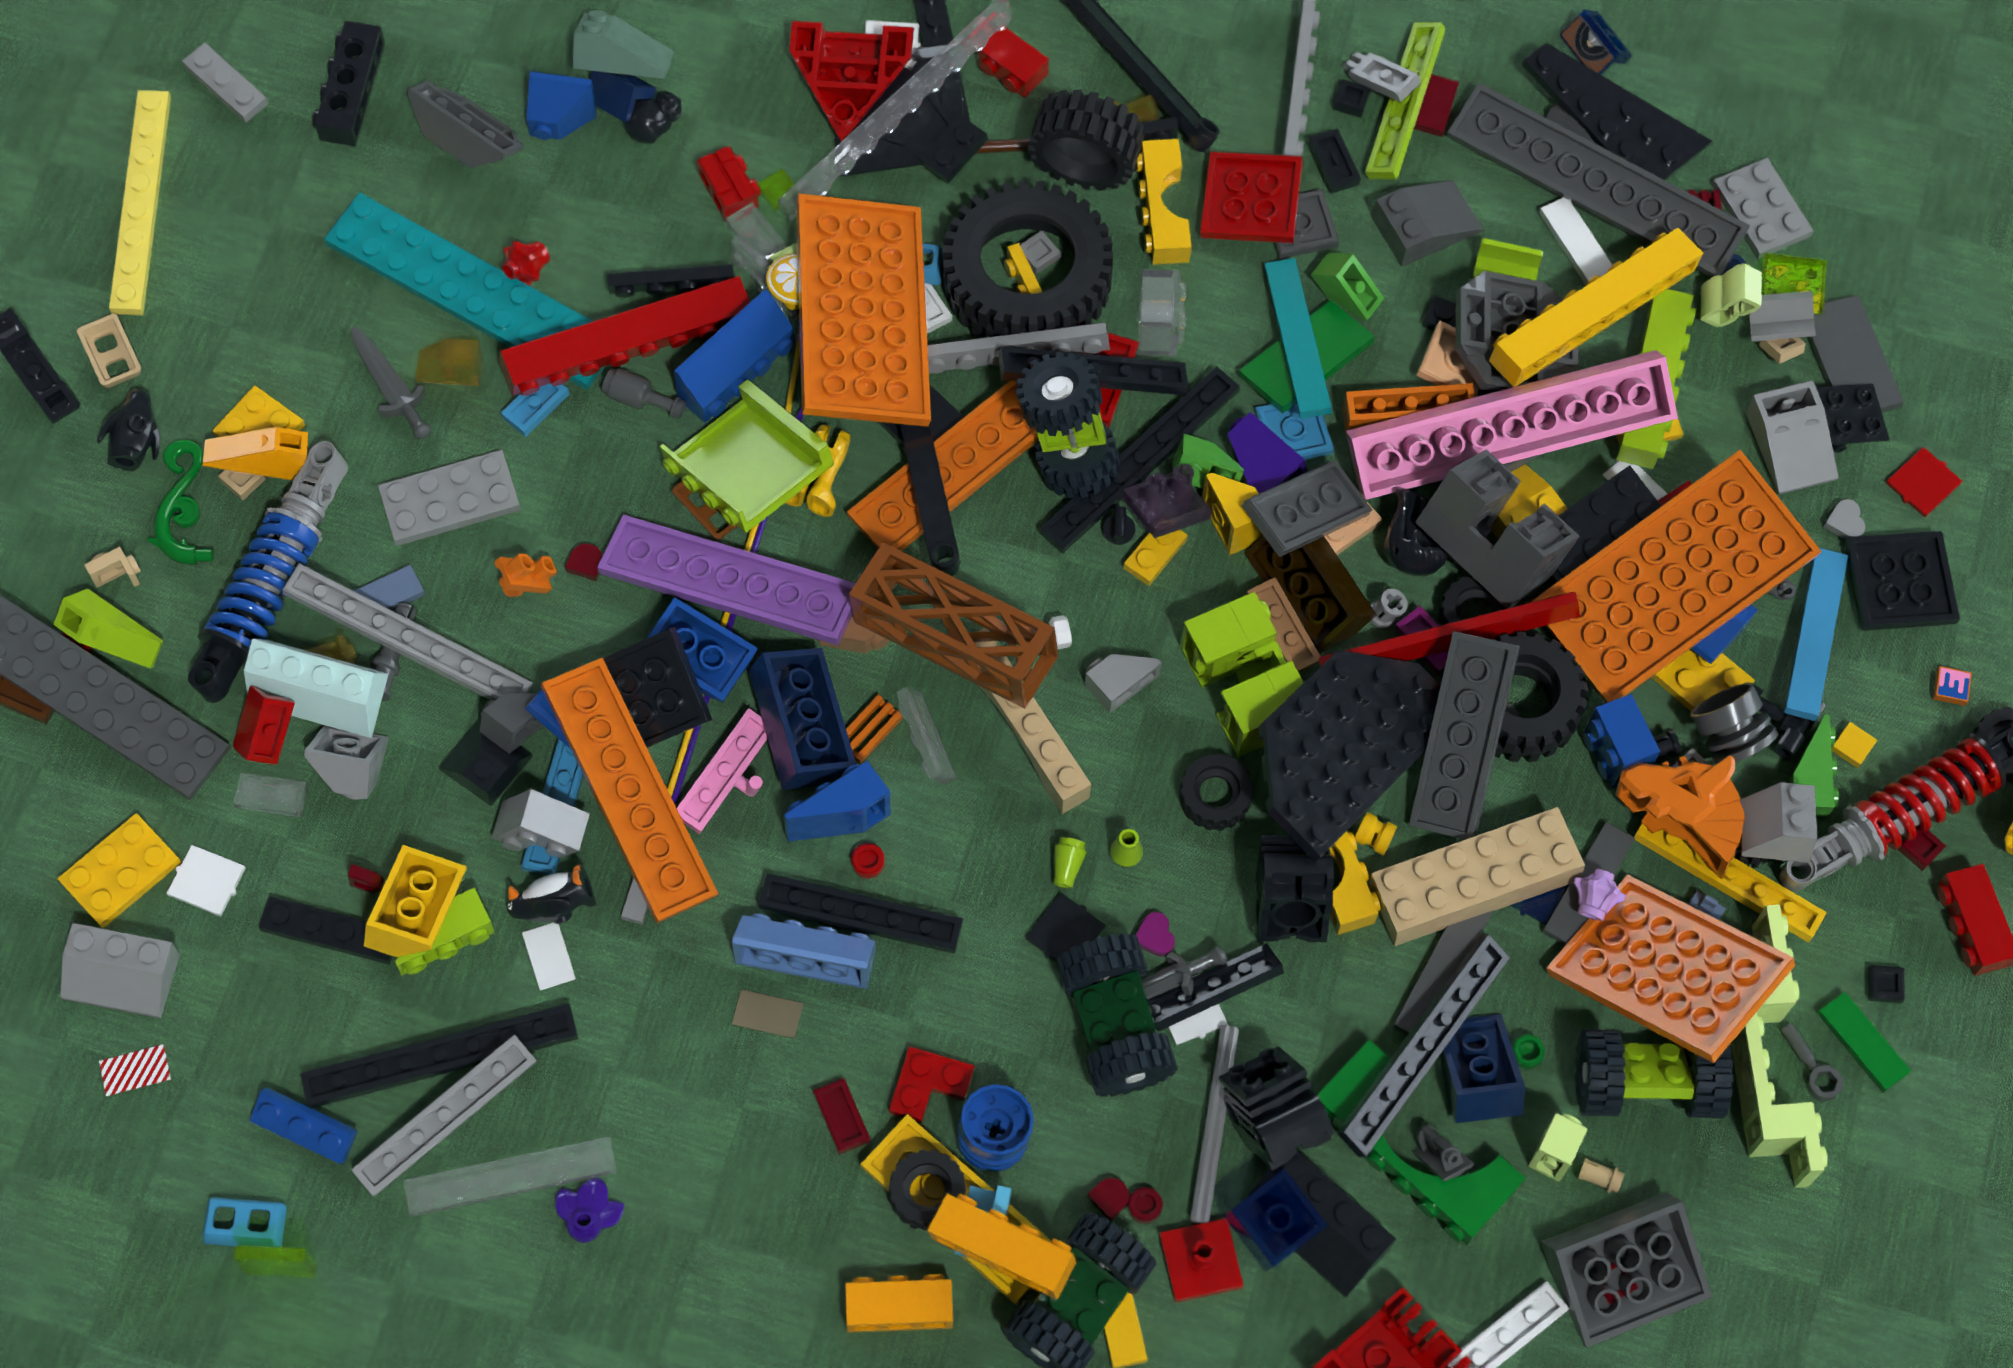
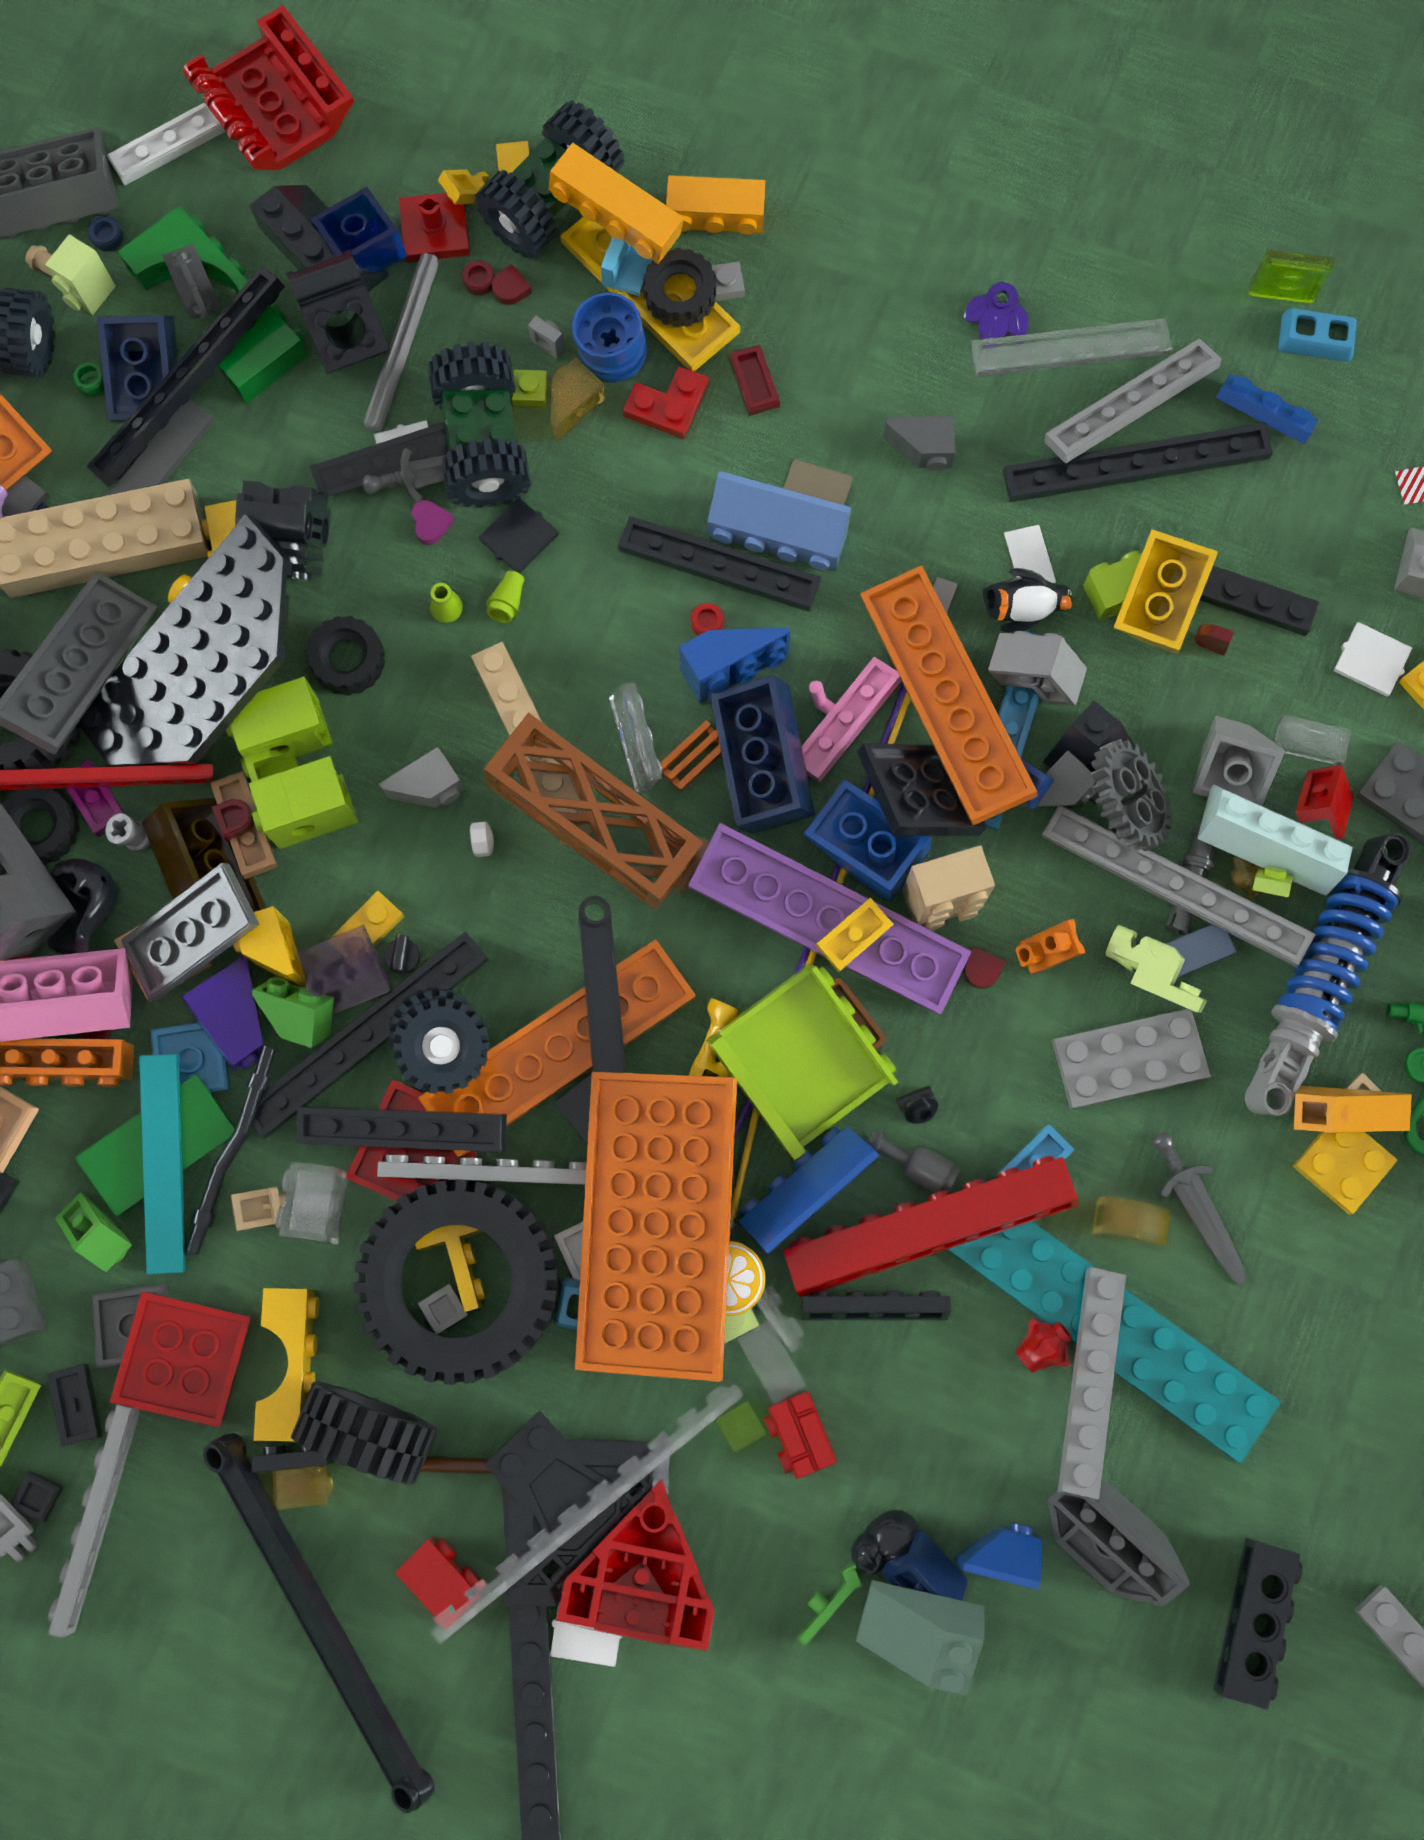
camera: 170 degrees left, 10 degrees up
none -> dark blue tile [88,216,123,252]
none -> black bar [185,1046,277,1255]
none -> dark red tile [212,799,254,841]
none -> tan bracket [230,1187,288,1231]
none -> yellow plate [438,169,489,204]
none -> lime plate [512,370,548,407]
none -> light grey plate [528,316,565,359]
none -> clear yellow slope [551,357,605,441]
none -> light grey plate [712,261,745,302]
none -> bright green piece [797,1562,862,1646]
none -> yellow plate [815,897,894,972]
none -> dark grey slope [883,416,955,471]
none -> black plate [896,1085,938,1124]
none -> tan brick [902,845,995,931]
none -> light grey plate [1057,1267,1126,1501]
none -> dark grey gear [1090,739,1173,852]
none -> yellowish green plate [1105,925,1207,1013]
none -> lime plate [1252,866,1294,897]

